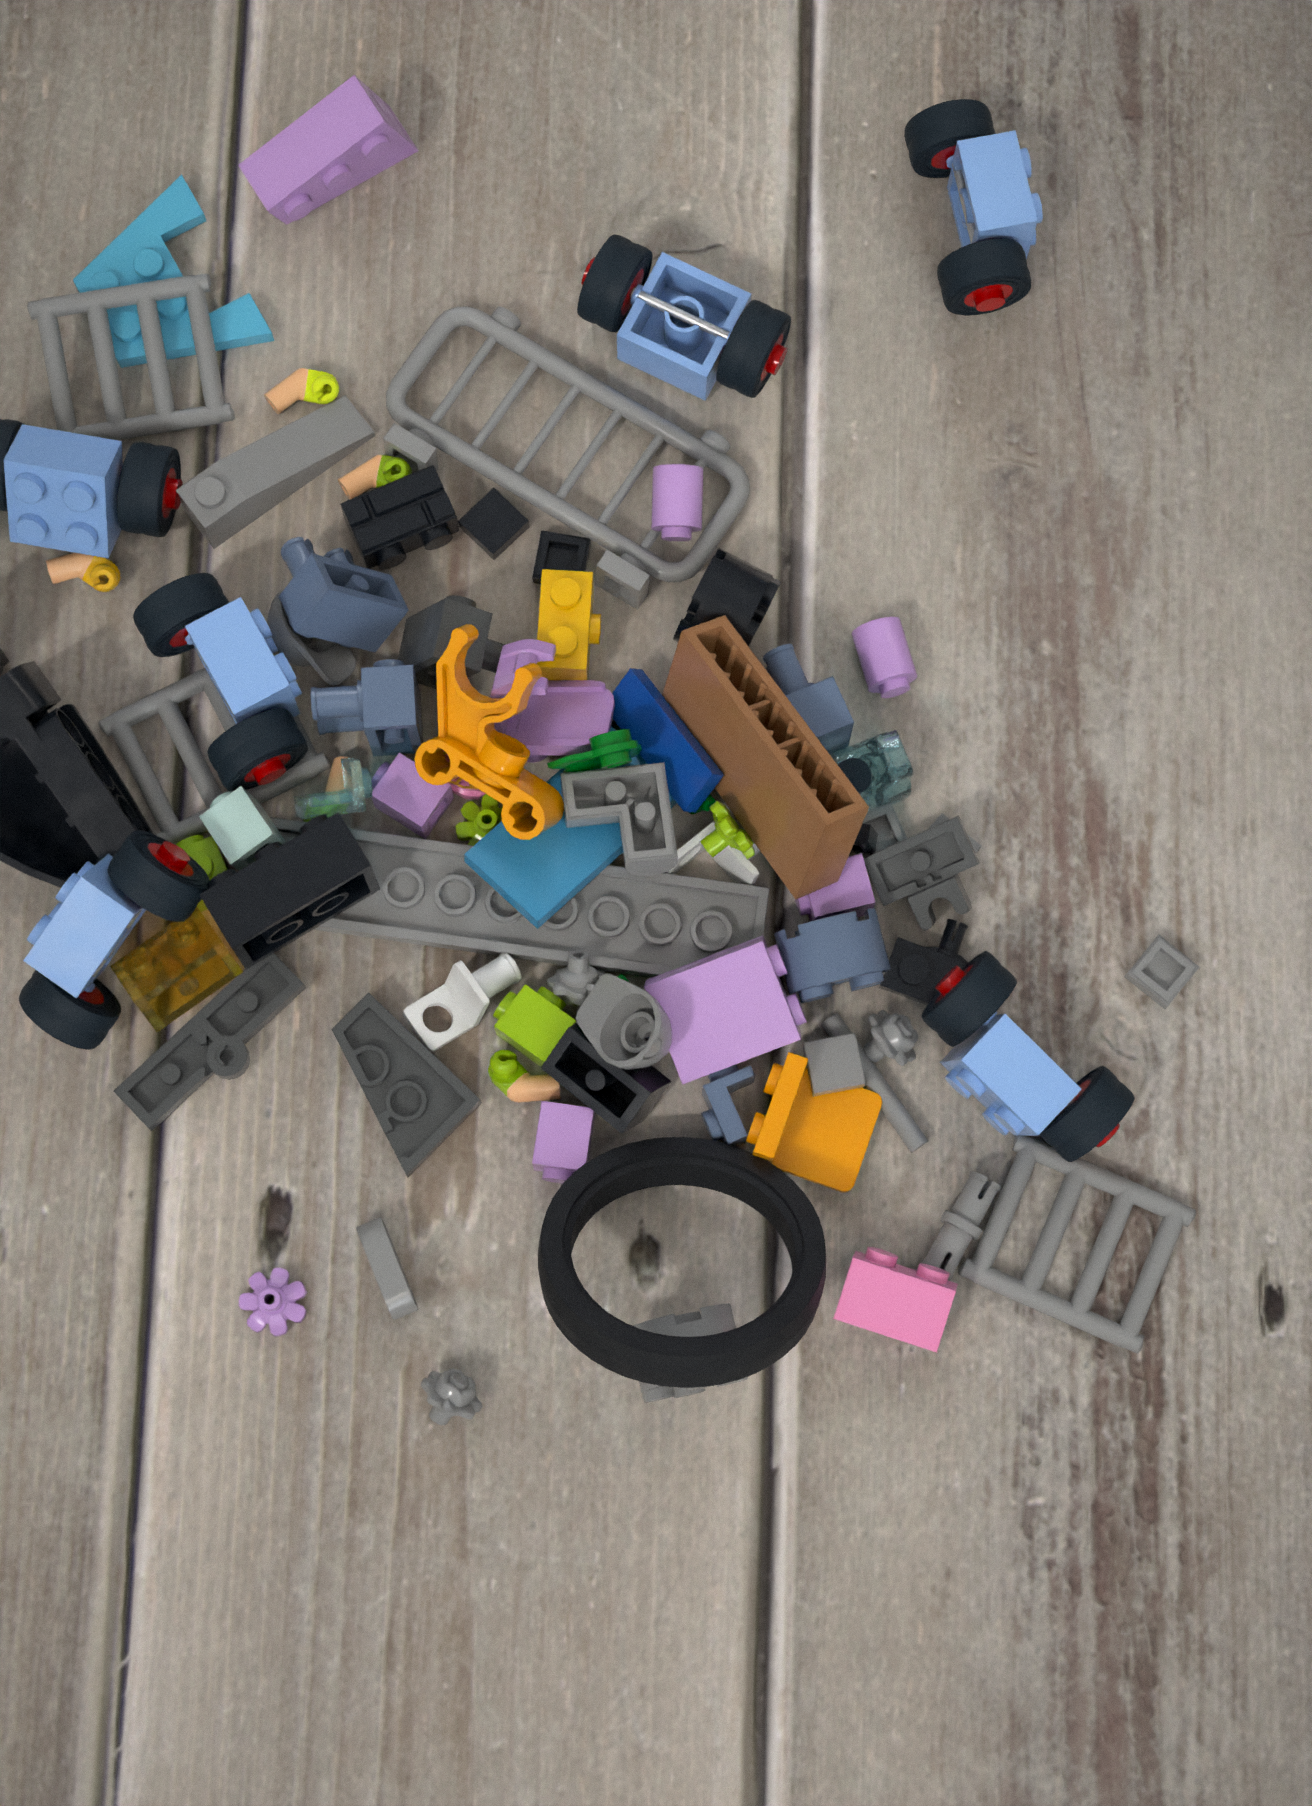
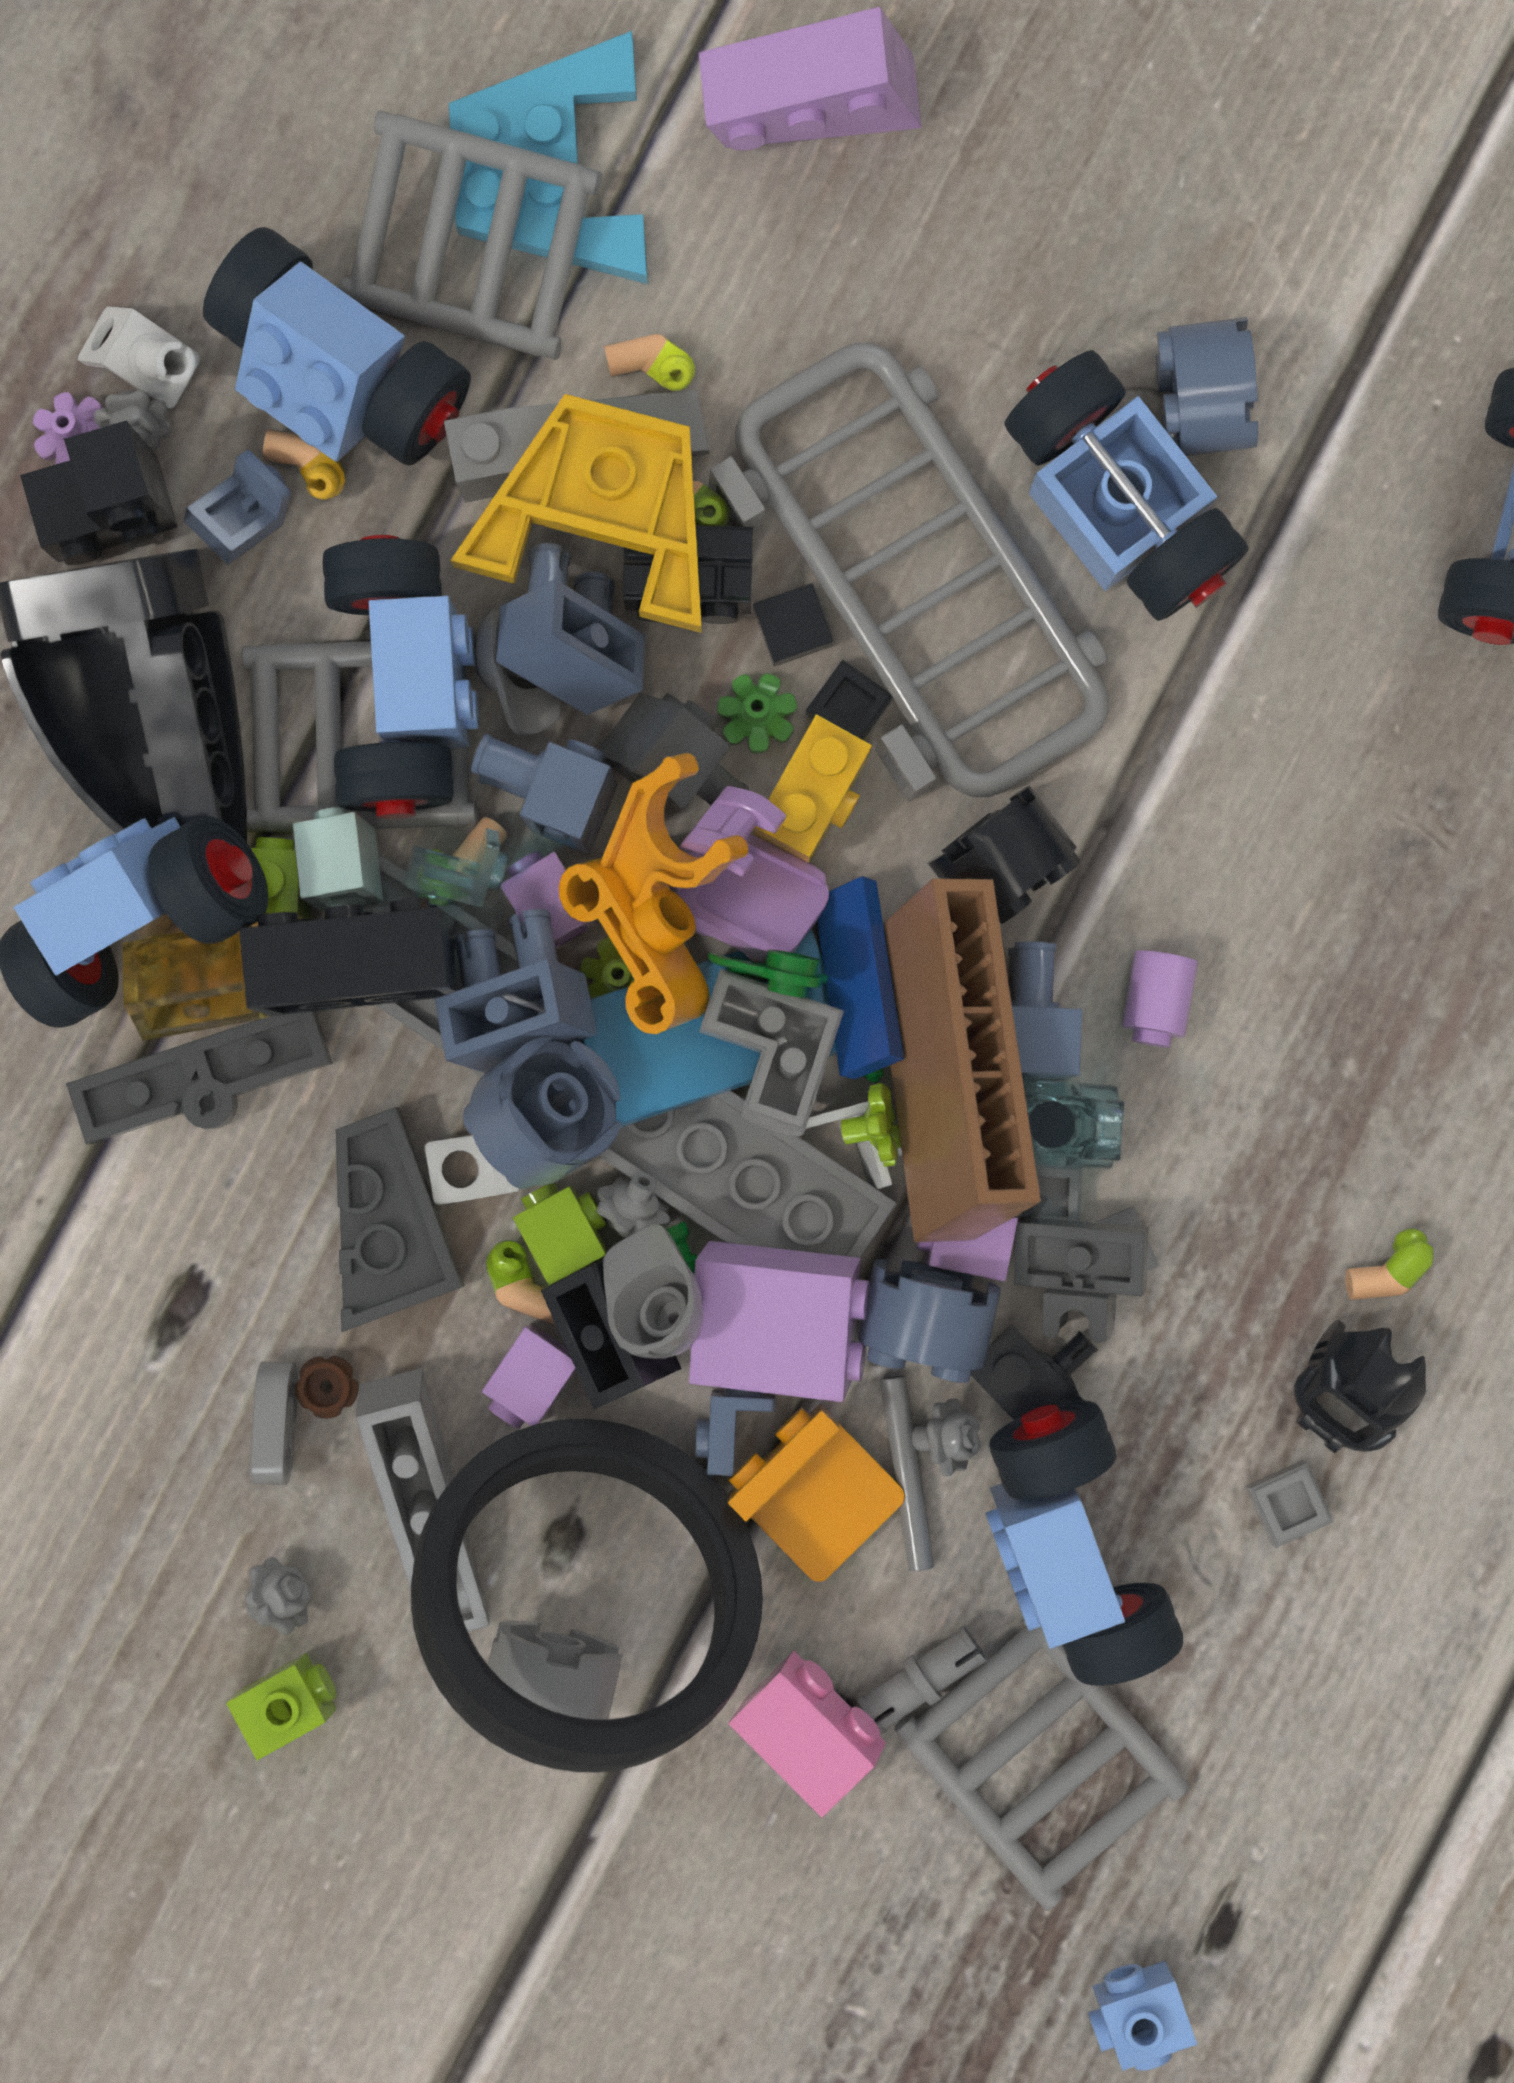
camera: 30 degrees right, 10 degrees up
lavender plant [239,1268,307,1337] -> none
lavender brick [651,464,703,541] -> none
light grey tile [803,1033,866,1097] -> none
none -> sand blue bracket [183,450,291,565]
none -> lime brick [226,1653,337,1761]
none -> reddish brown plate [295,1356,359,1419]
none -> light grey slope [355,1368,490,1631]
none -> sand blue brick [435,909,598,1073]
none -> yellow wing [450,394,702,633]
none -> sand blue brick [463,1036,621,1189]
none -> bright green plant [717,673,797,754]
none -> light blue brick [1088,1961,1197,2071]
none -> sand blue brick [1156,317,1258,456]
none -> black helmet [1294,1319,1427,1453]
none -> arm [1345,1228,1434,1300]

